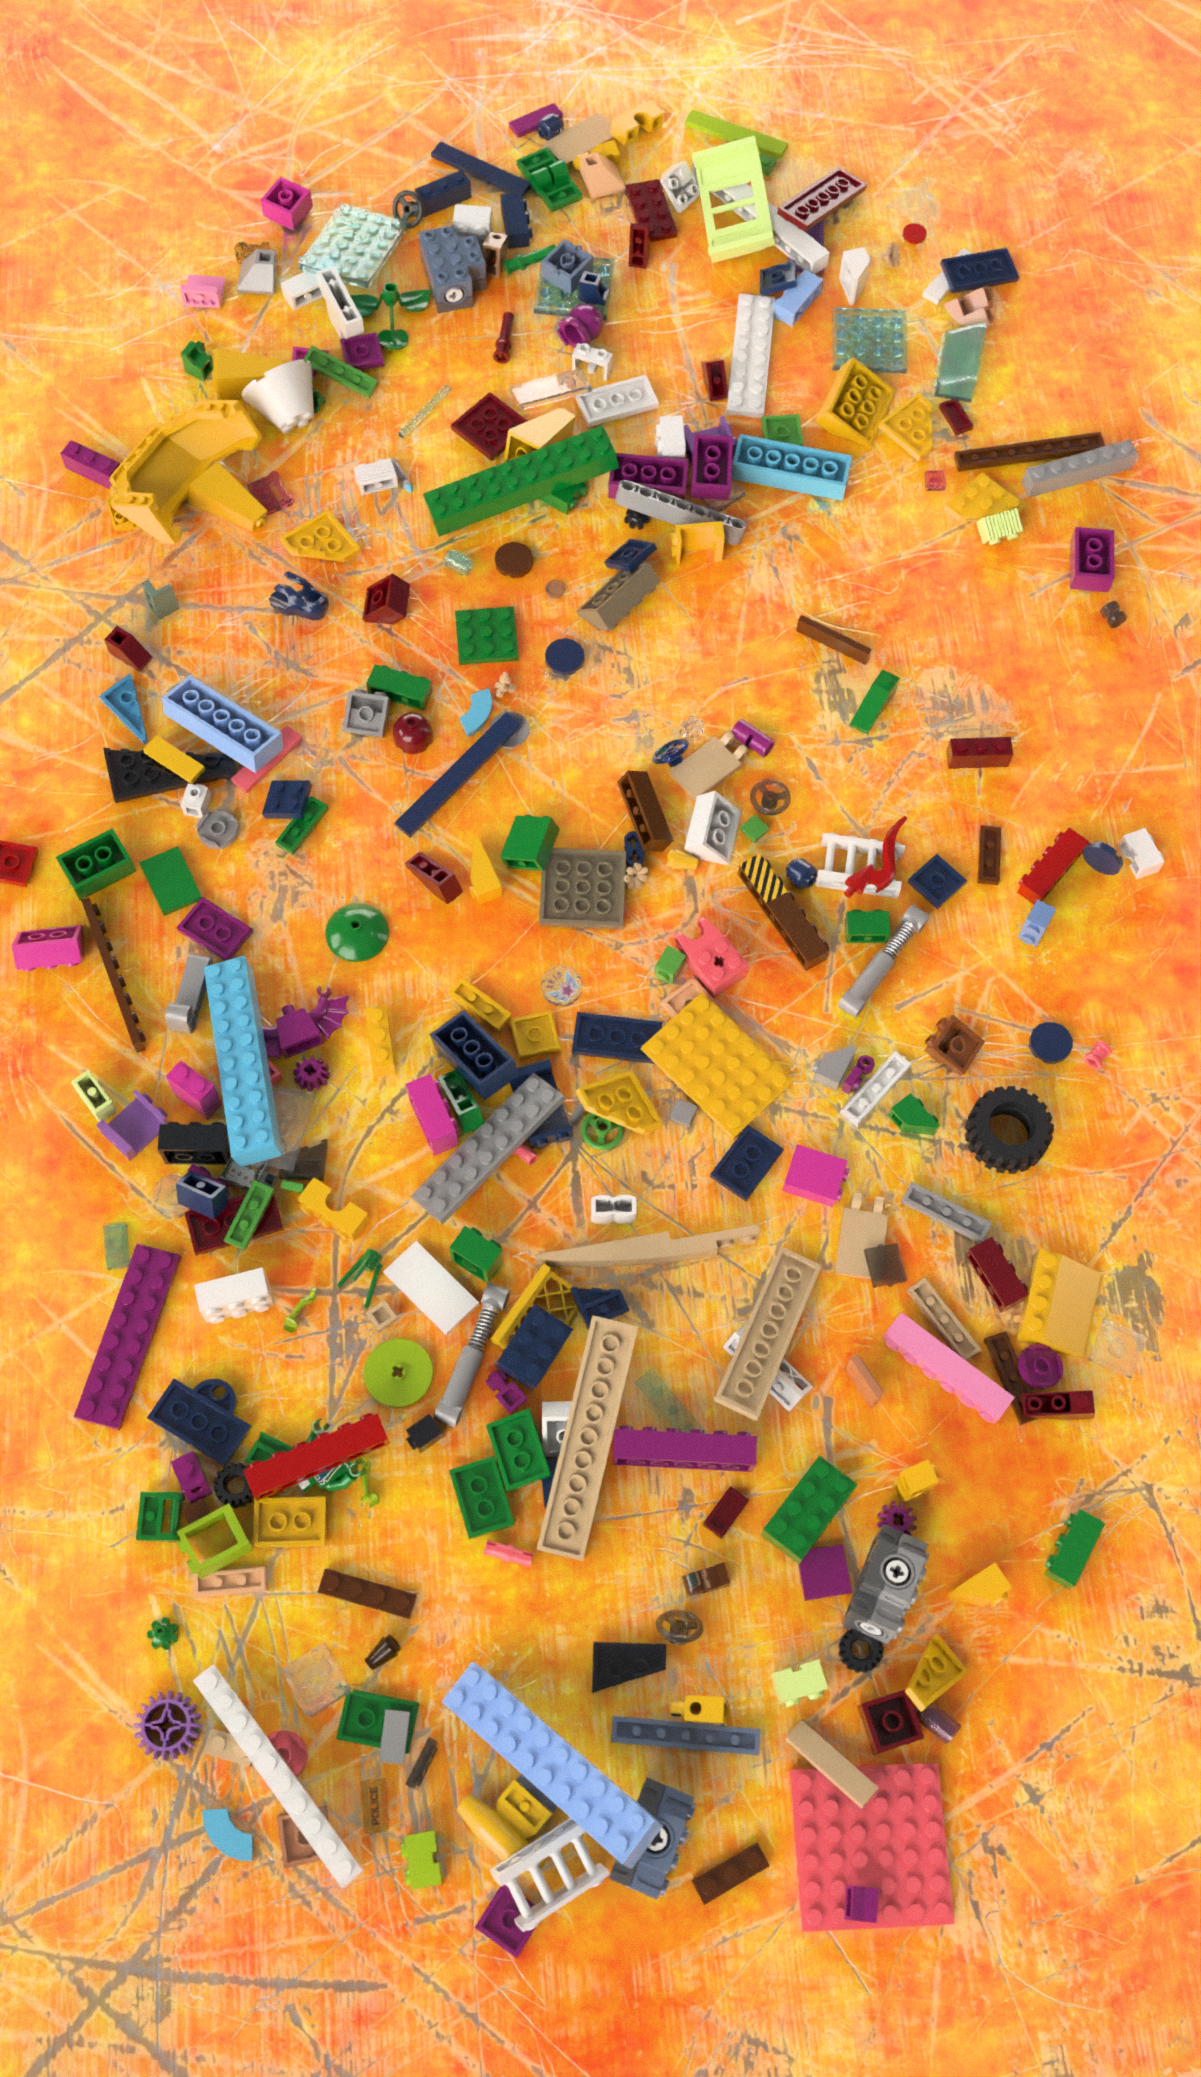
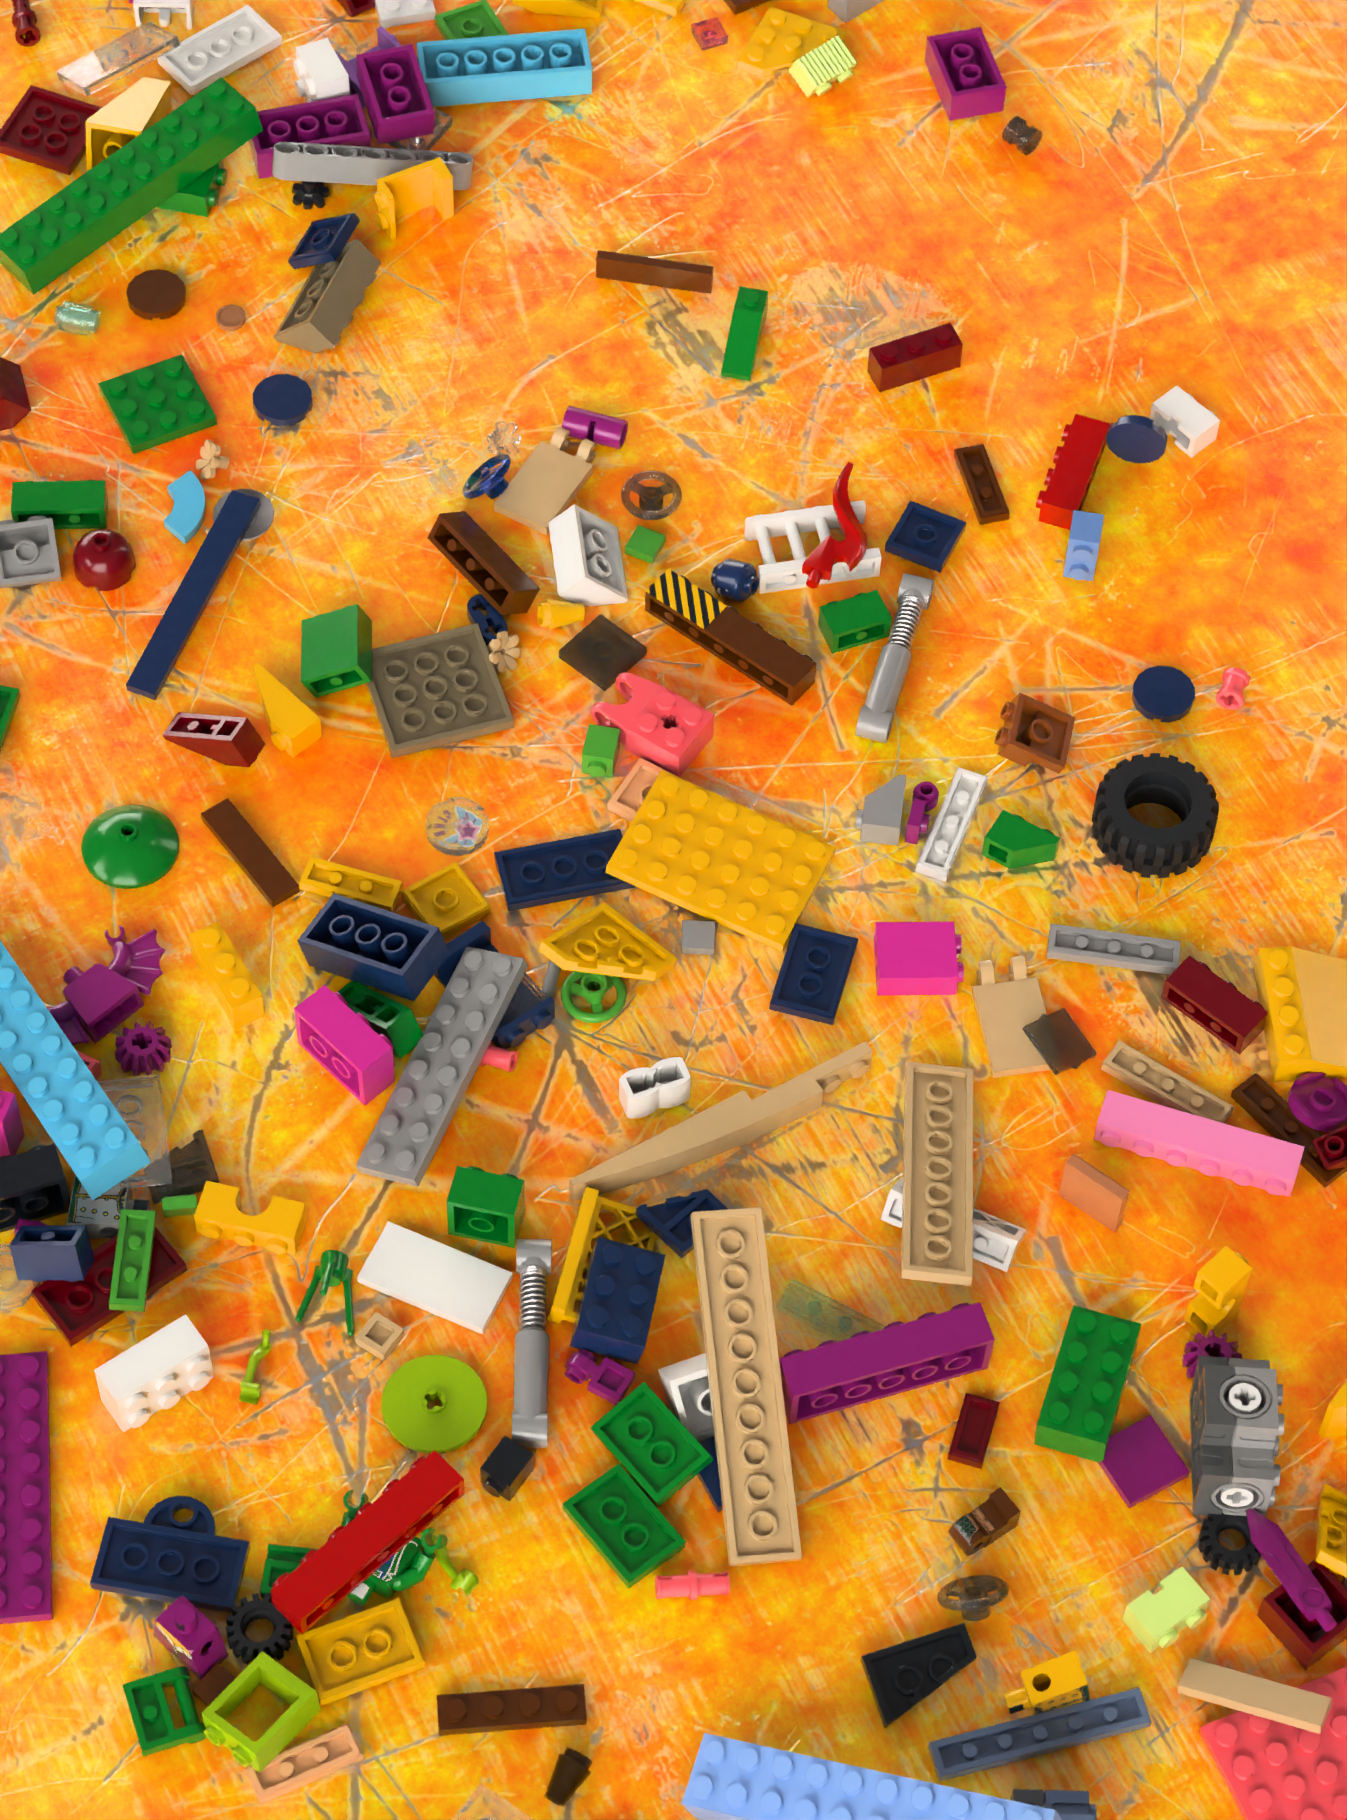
camera: 20 degrees left, 10 degrees down
none -> reddish brown tile [201,798,300,907]
none -> clear smoke tile [559,614,647,691]
none -> magenta piece [1246,1509,1337,1632]

